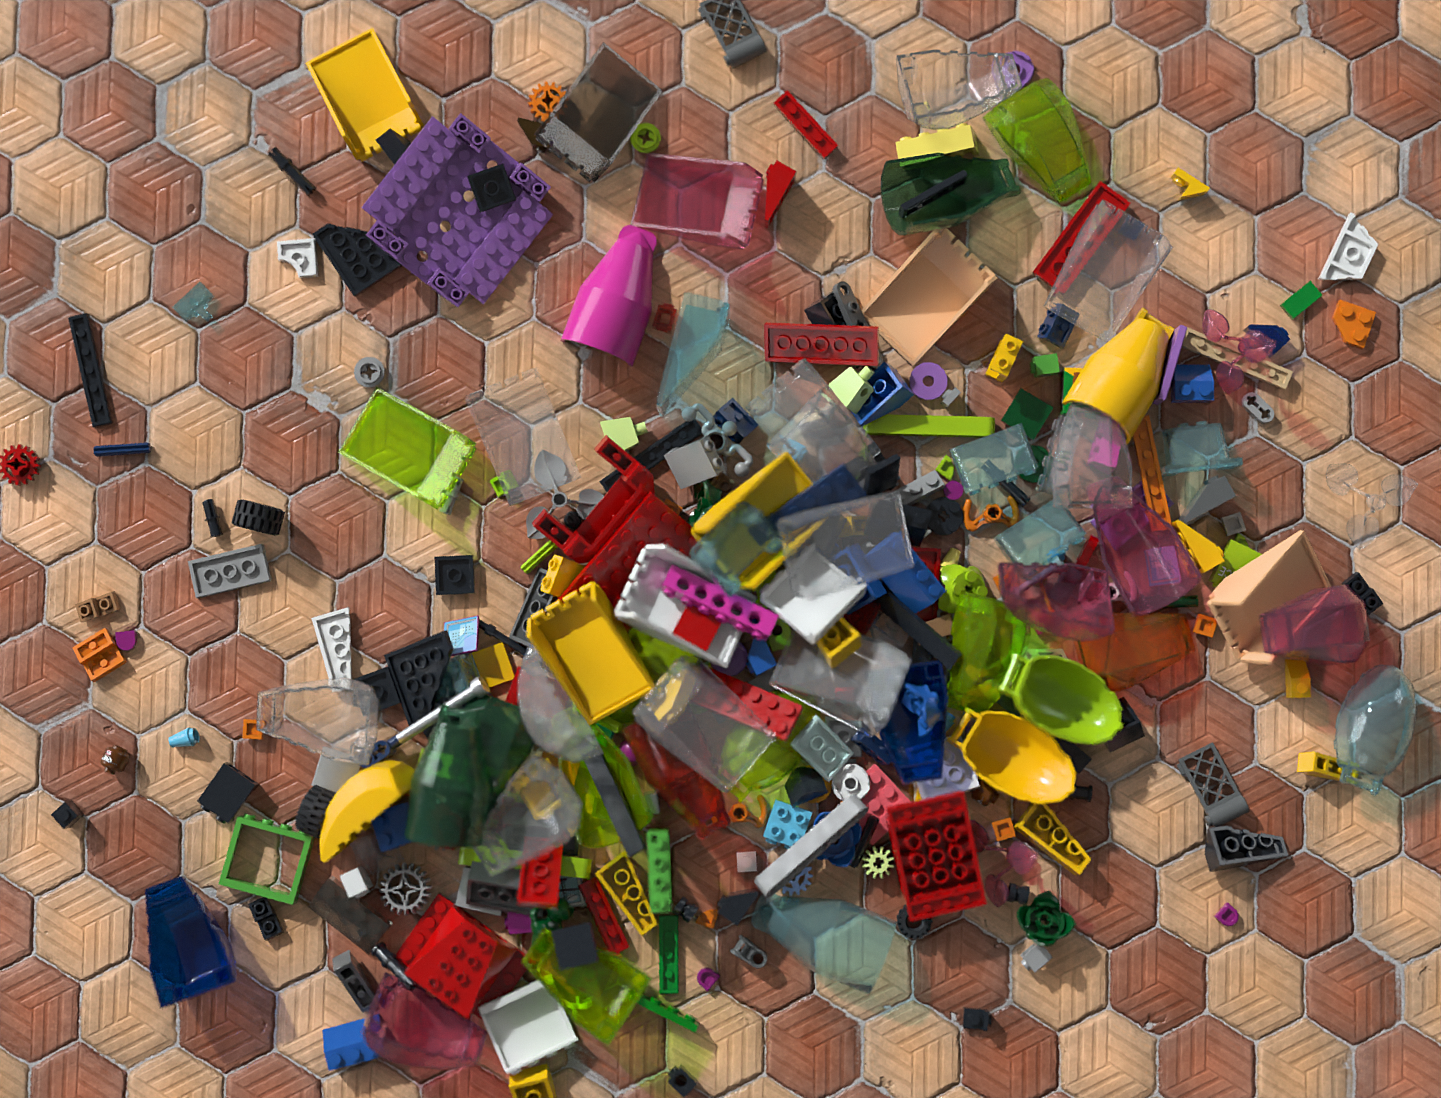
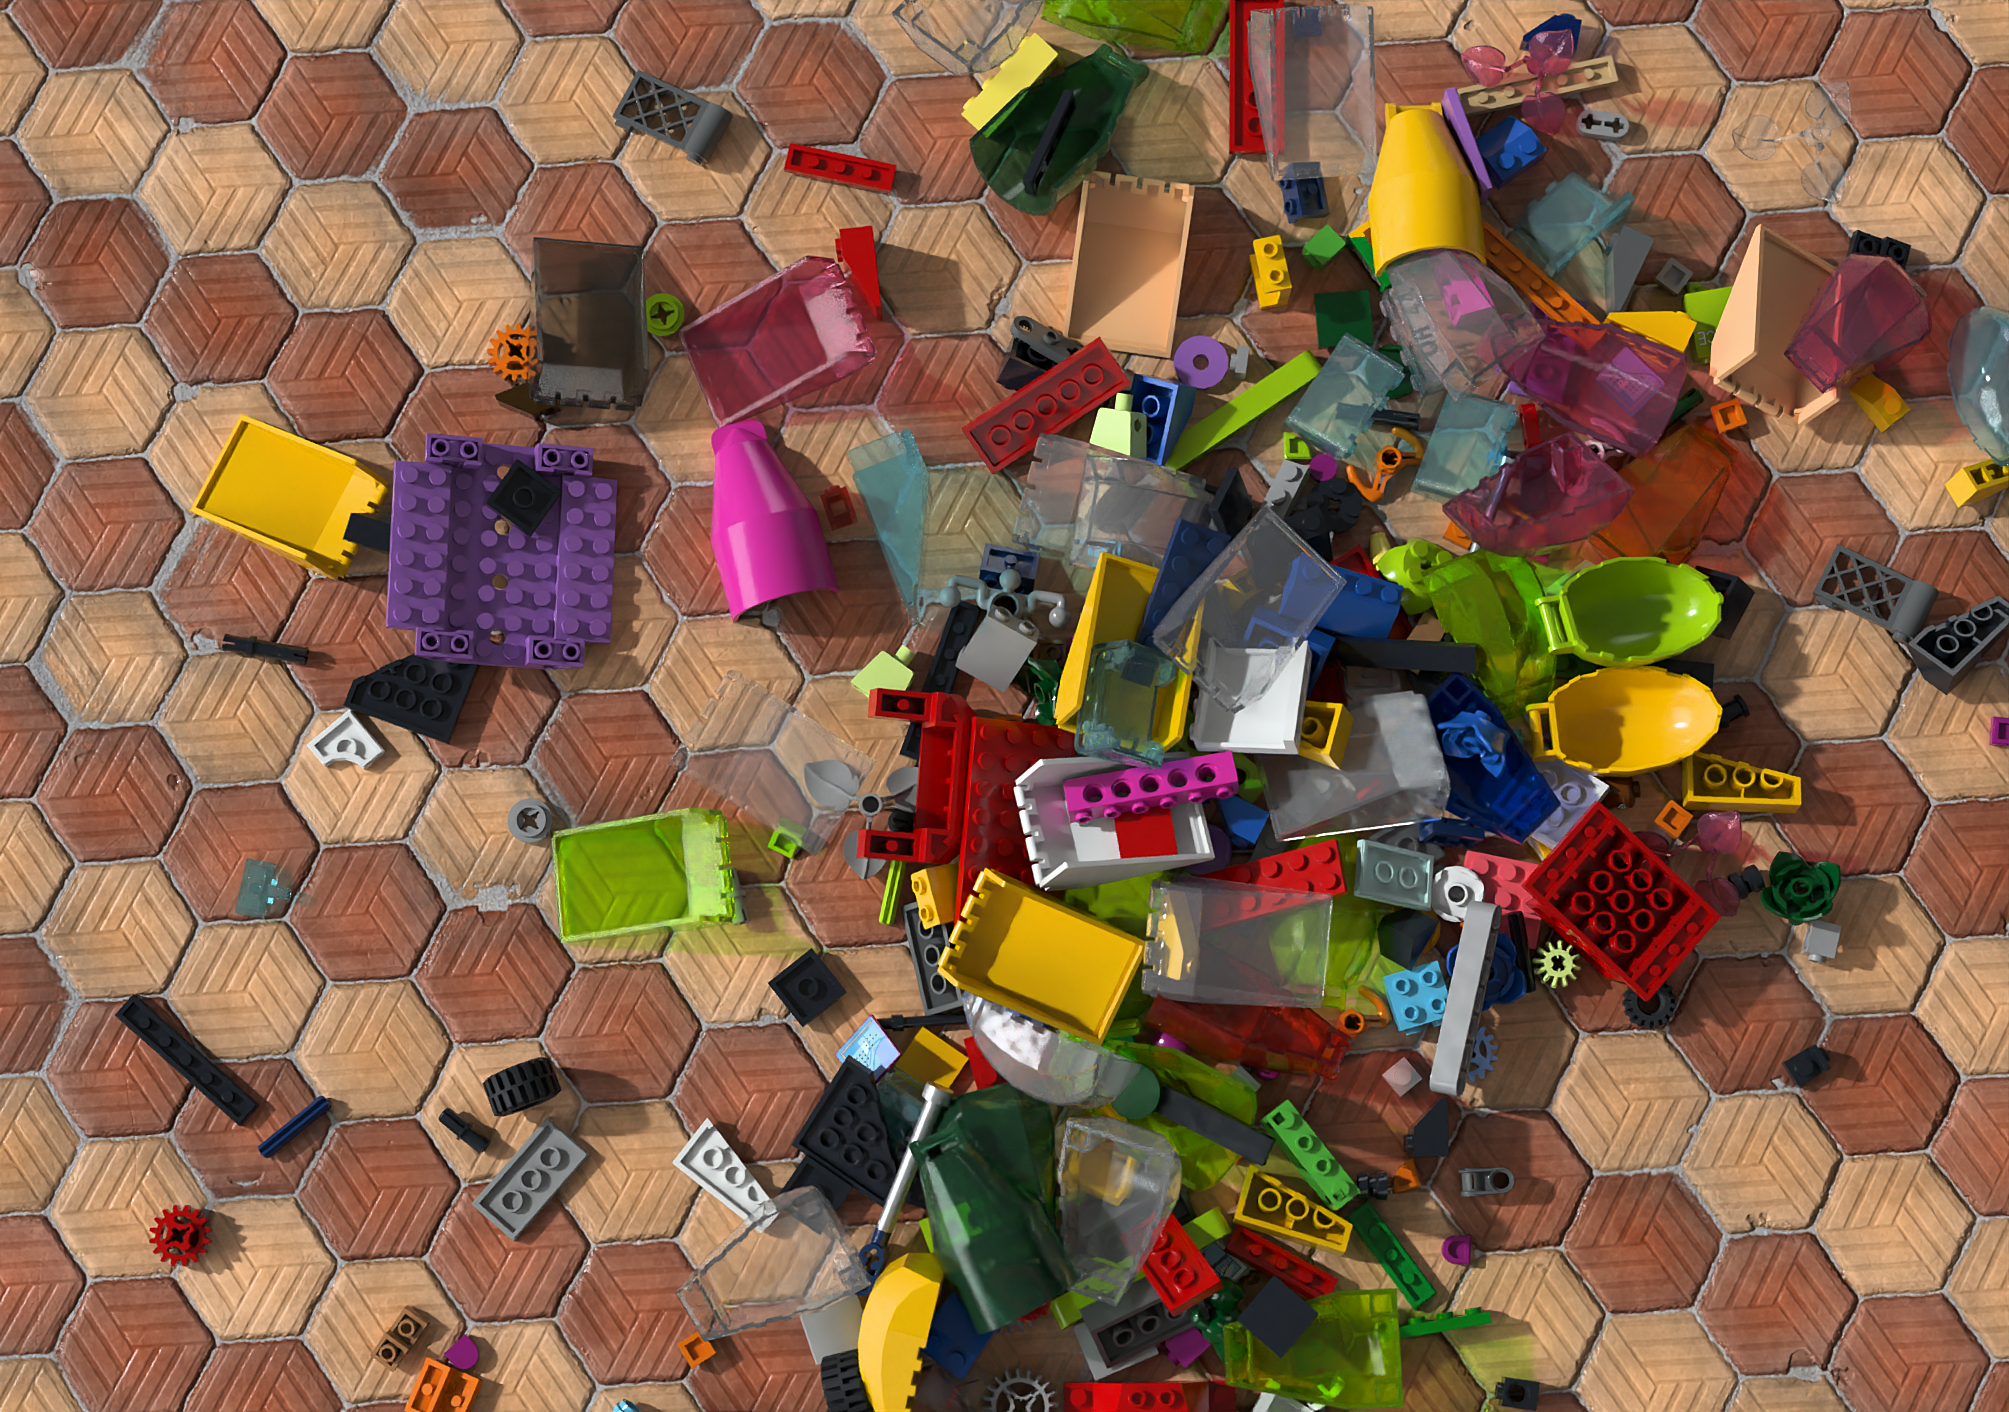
camera: 40 degrees left, 5 degrees down
clear light blue windscreen [751,893,896,994] -> none
none -> dark green tile [1107,1062,1164,1119]

